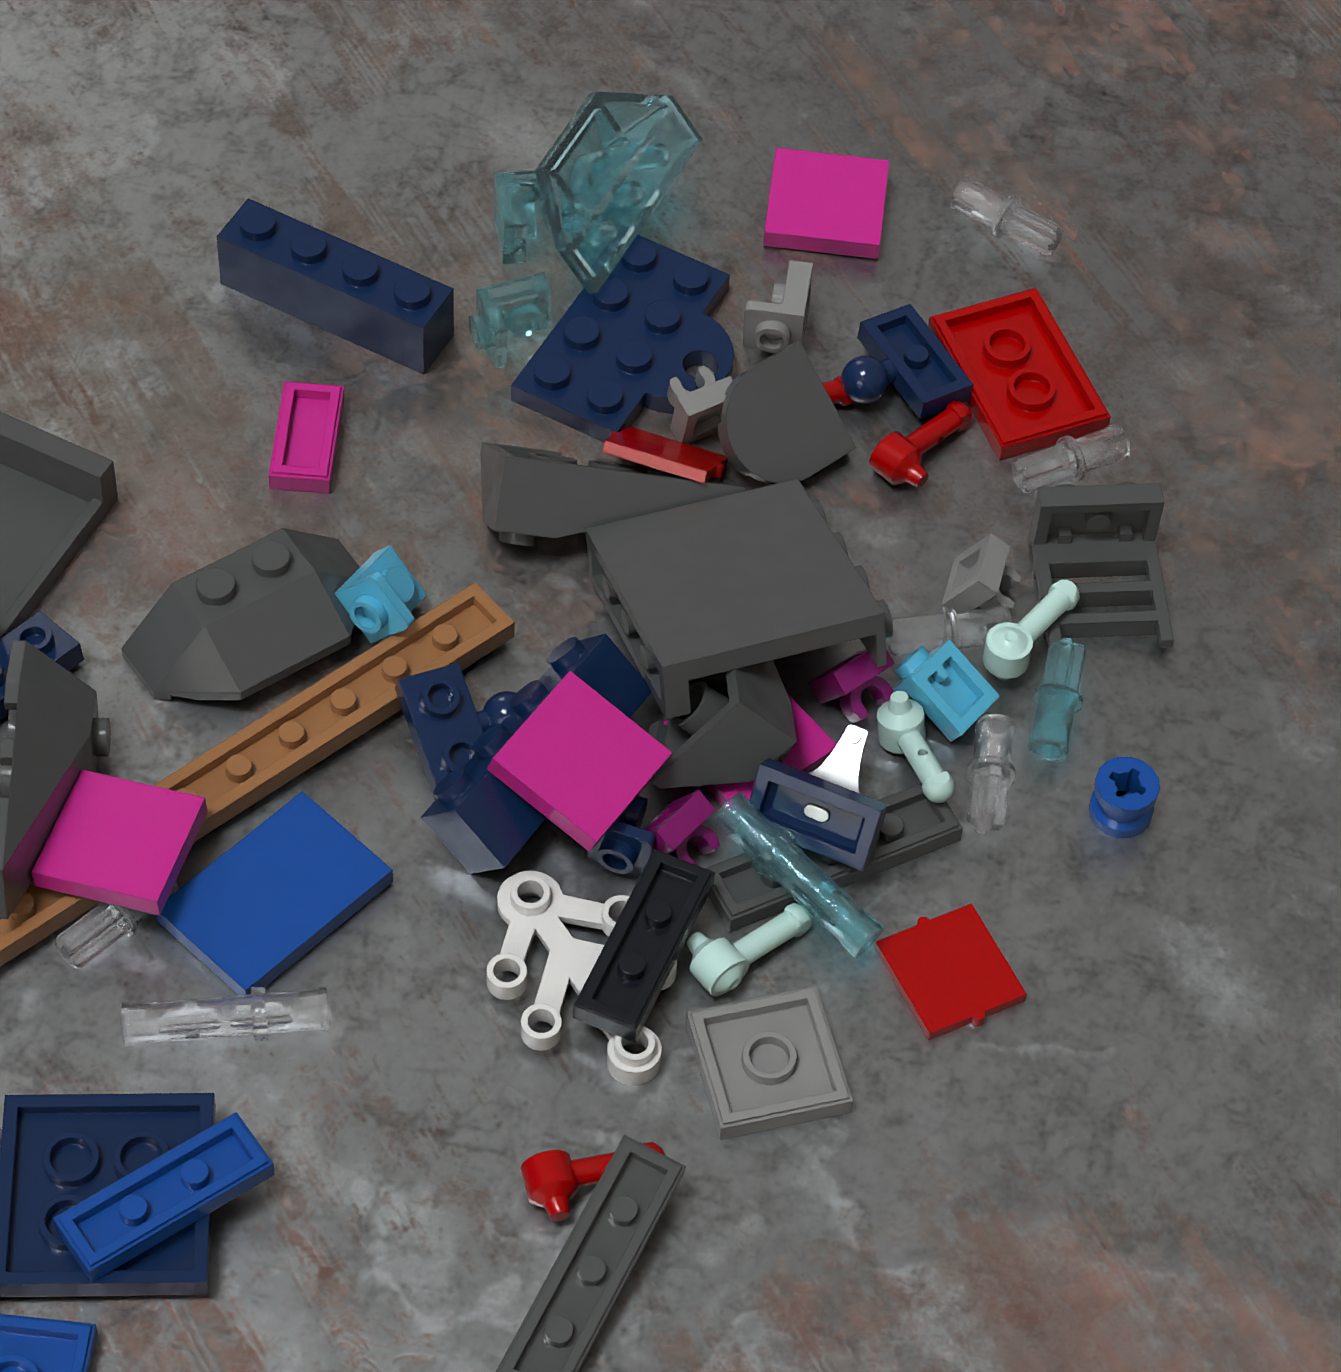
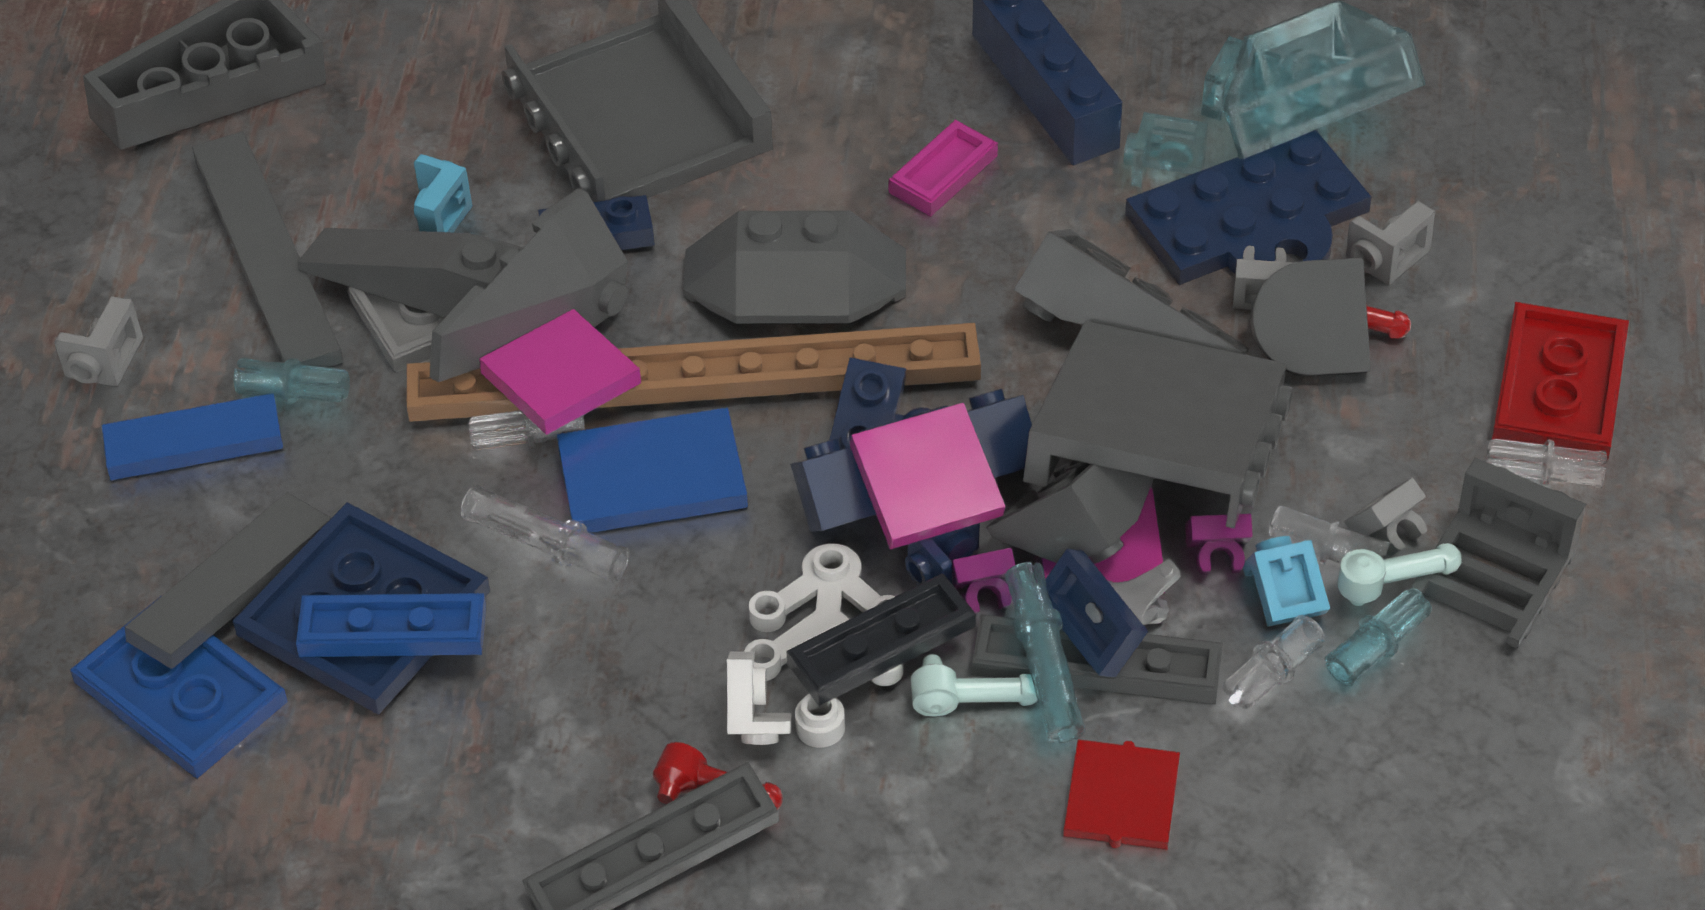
camera: 40 degrees right, 5 degrees down
medium azure bracket [334,545,427,643] -> none
red piece [602,426,728,483] -> none
light grey tile [686,986,853,1140] -> none
dark pink tile [763,147,889,259] -> none
dark blue plate [841,304,974,419] -> none
red piece [869,401,972,488] -> none
light aqua piece [877,691,955,803] -> none
clear axle [950,176,1063,255] -> none
blue wheel [1089,757,1160,838] -> none
none -> white bracket [727,651,792,745]

